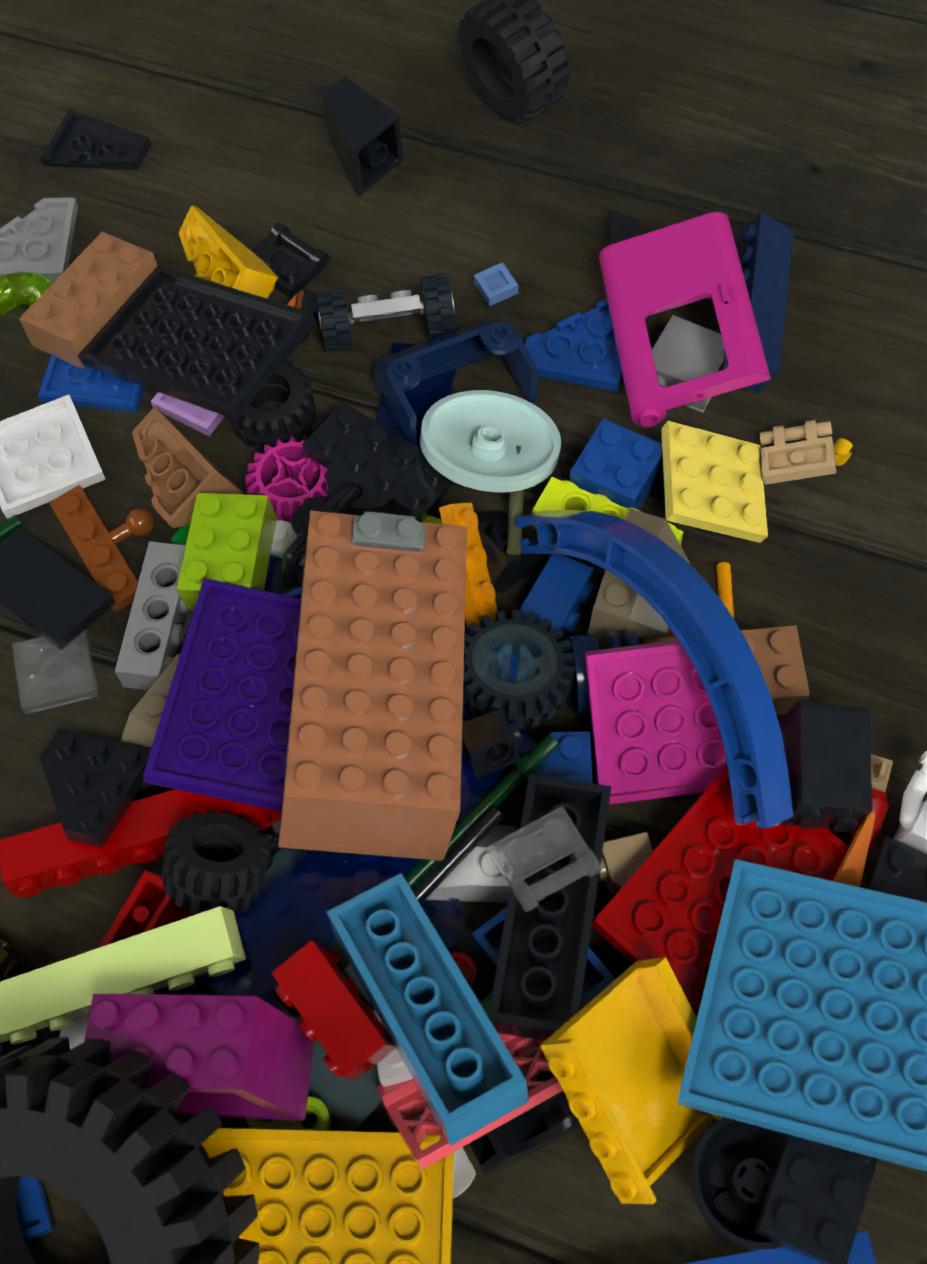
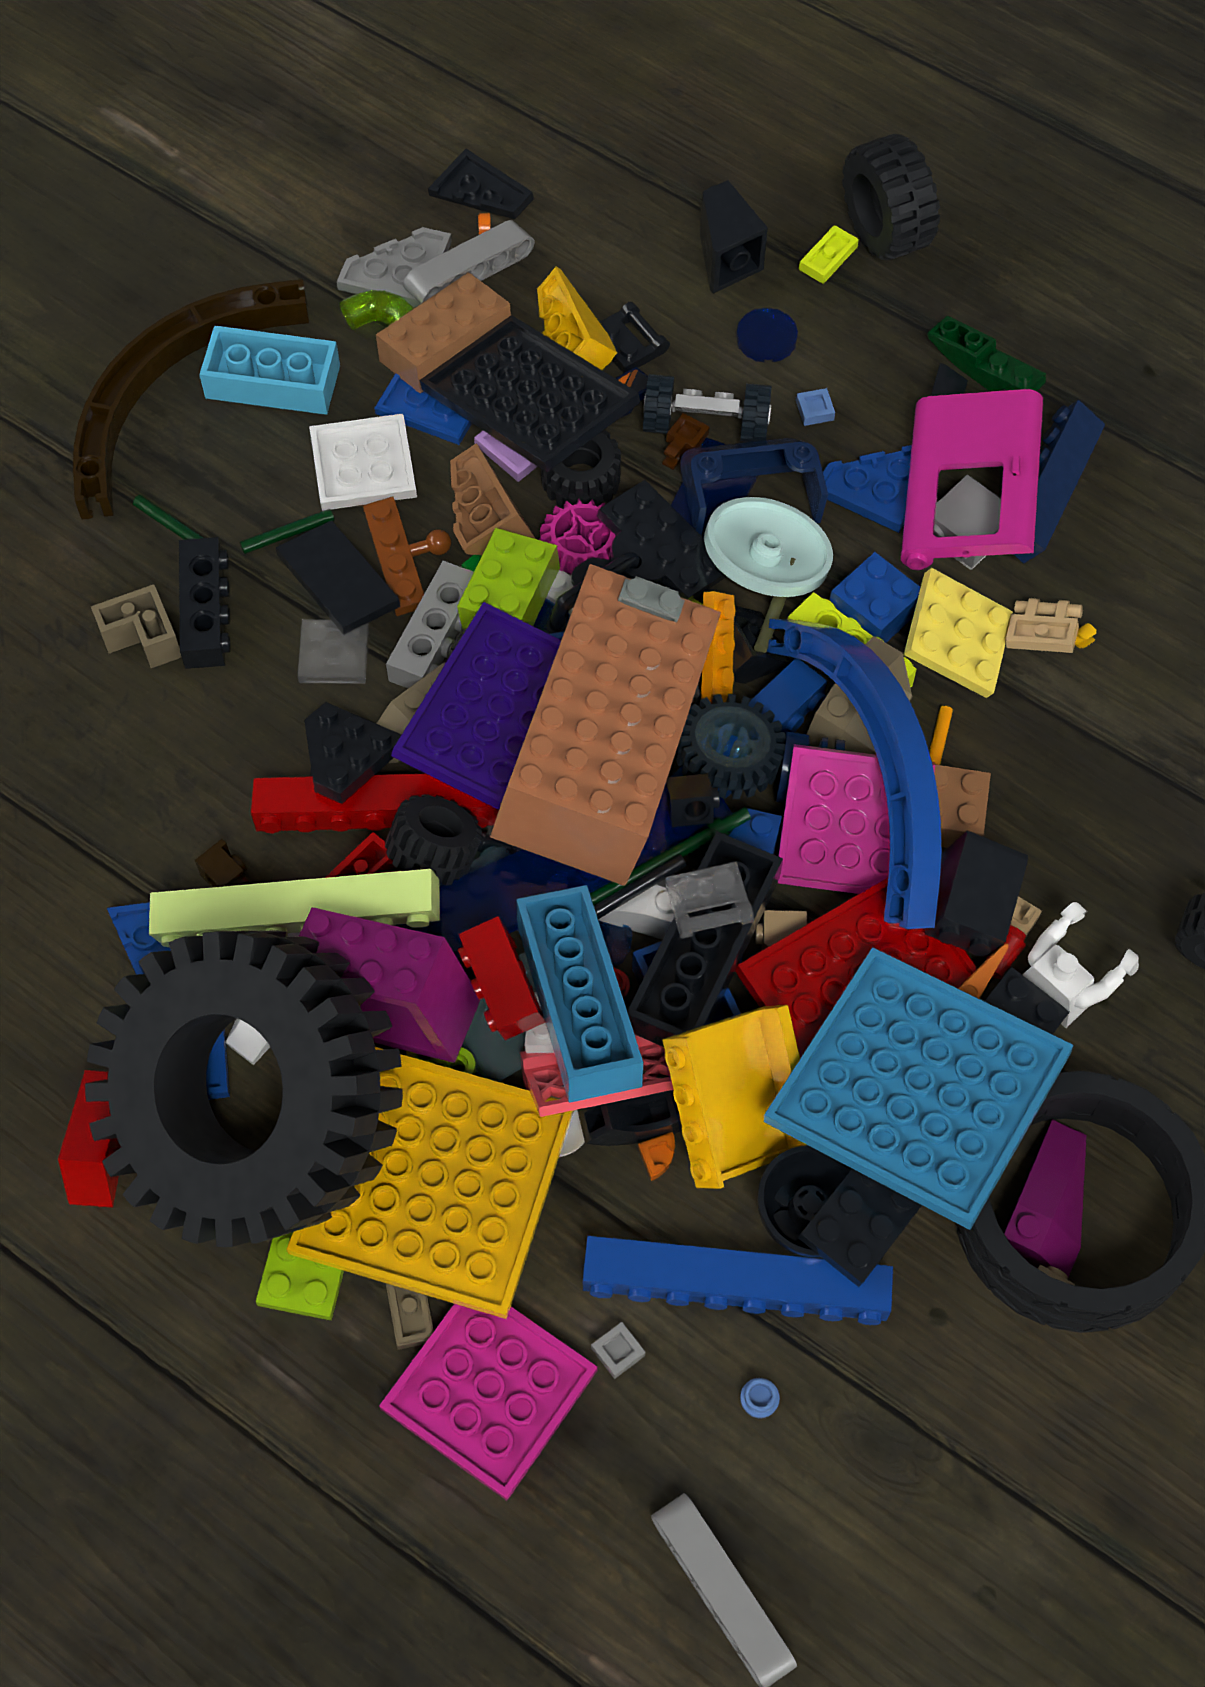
camera: 10 degrees right, 0 degrees up
none -> light grey beam [403,220,535,304]
none -> orange tile [478,213,491,235]
none -> orange tile [638,1132,675,1181]
none -> reddish brown plate [662,413,710,470]
none -> clear blue tile [737,308,798,362]
none -> neon yellow plate [799,225,859,284]
none -> dark green slope [928,315,1046,392]

